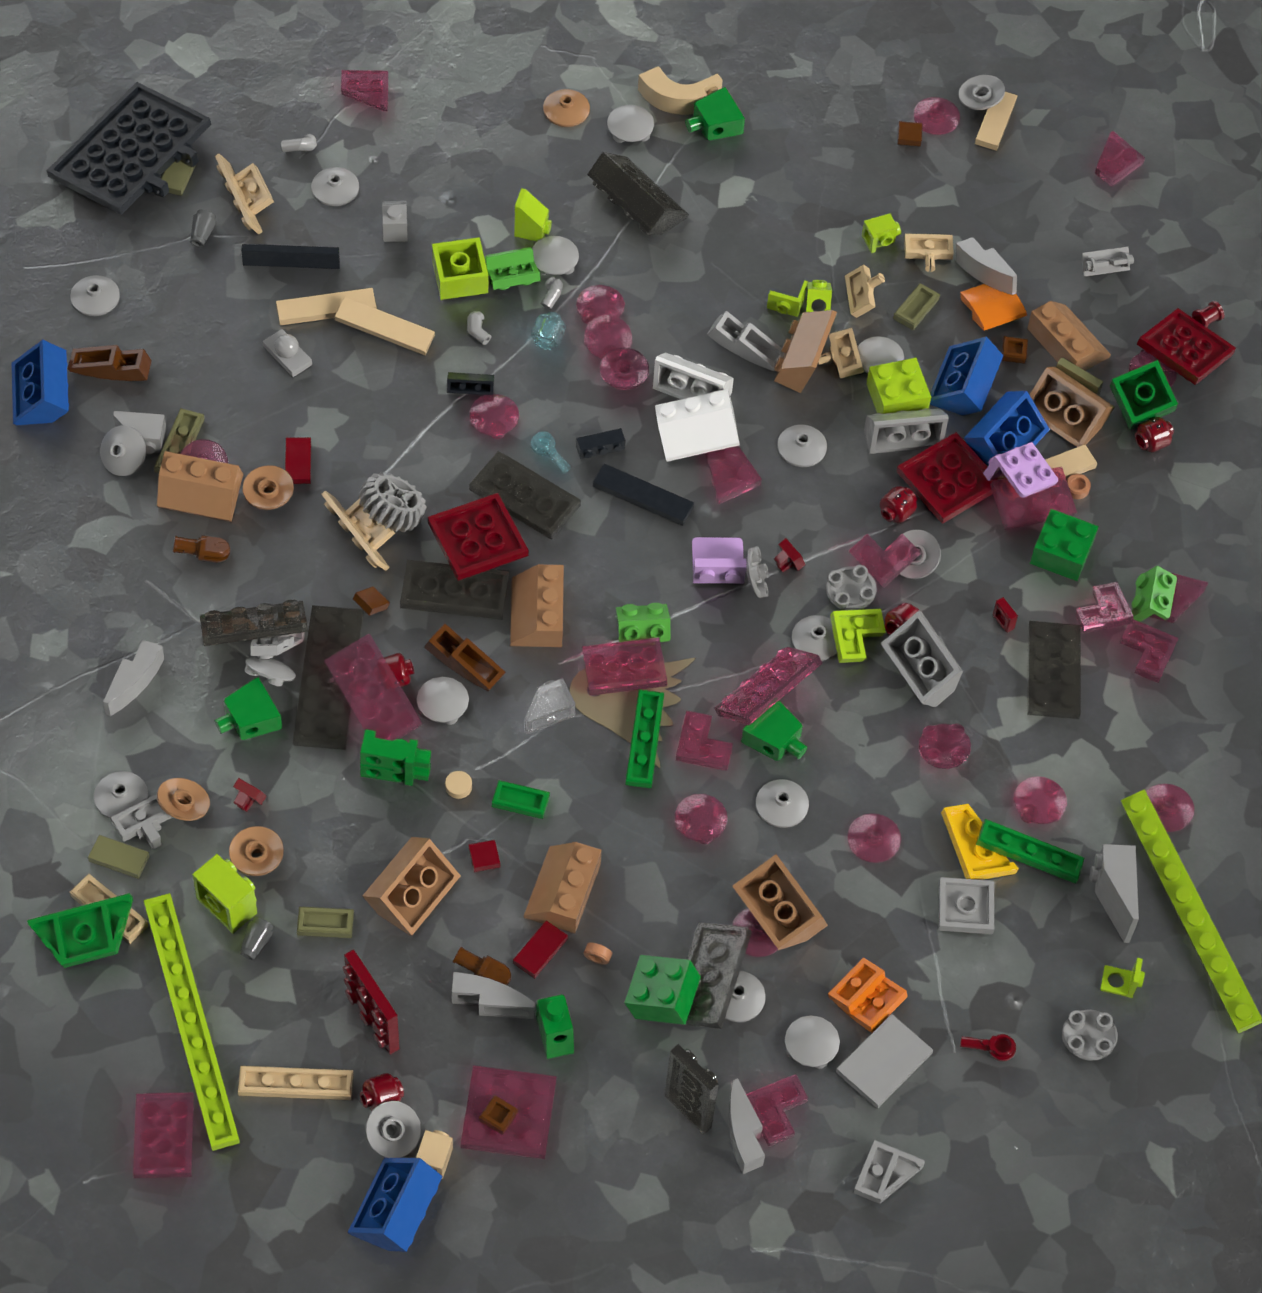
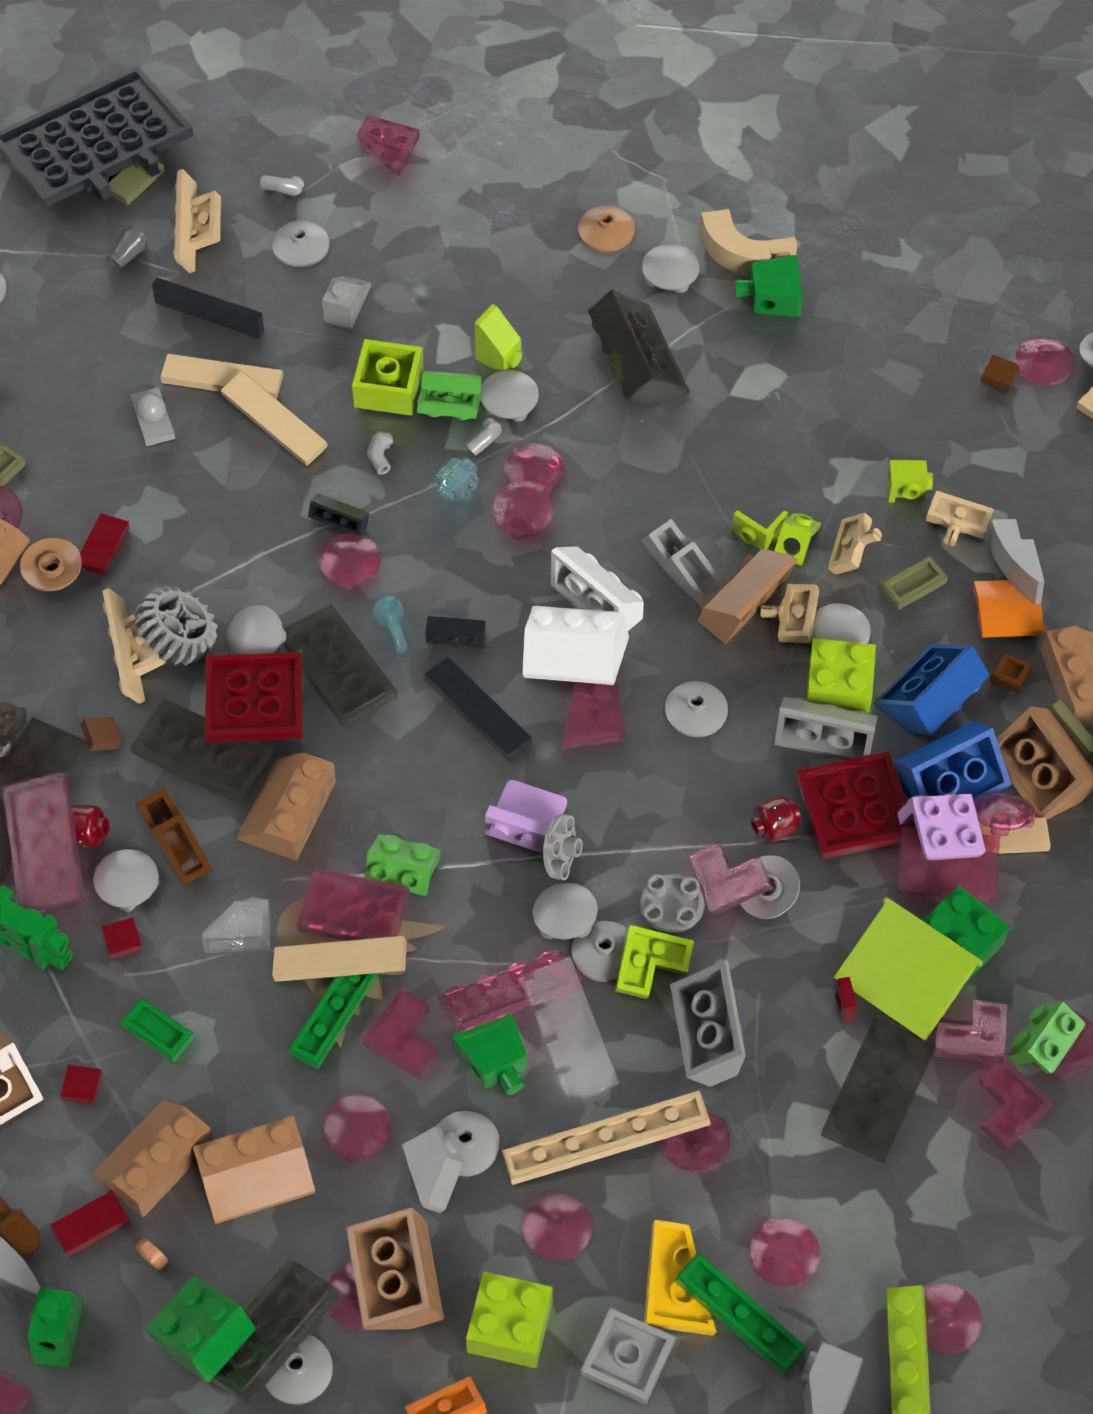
camera: 25 degrees right, 0 degrees up
tan tile [445,771,472,799] -> none
clear pink dish [600,347,649,390] -> none
dark red tile [774,538,806,572] -> none
dark red head [884,603,920,636] -> none
nougat tile [1064,474,1091,499] -> none
none -> dark red tile [101,917,143,960]
none -> slope [193,1116,316,1224]
none -> light grey dish [226,605,286,654]
none -> tan tile [272,936,407,982]
none -> light grey slope [402,1126,463,1213]
none -> lime brick [466,1271,553,1368]
none -> tan tile [502,1090,711,1185]
none -> clear windscreen [522,957,619,1099]
none -> light grey dish [532,883,598,940]
none -> lime piece [834,897,983,1041]
none -> clear pink dish [973,793,1036,837]

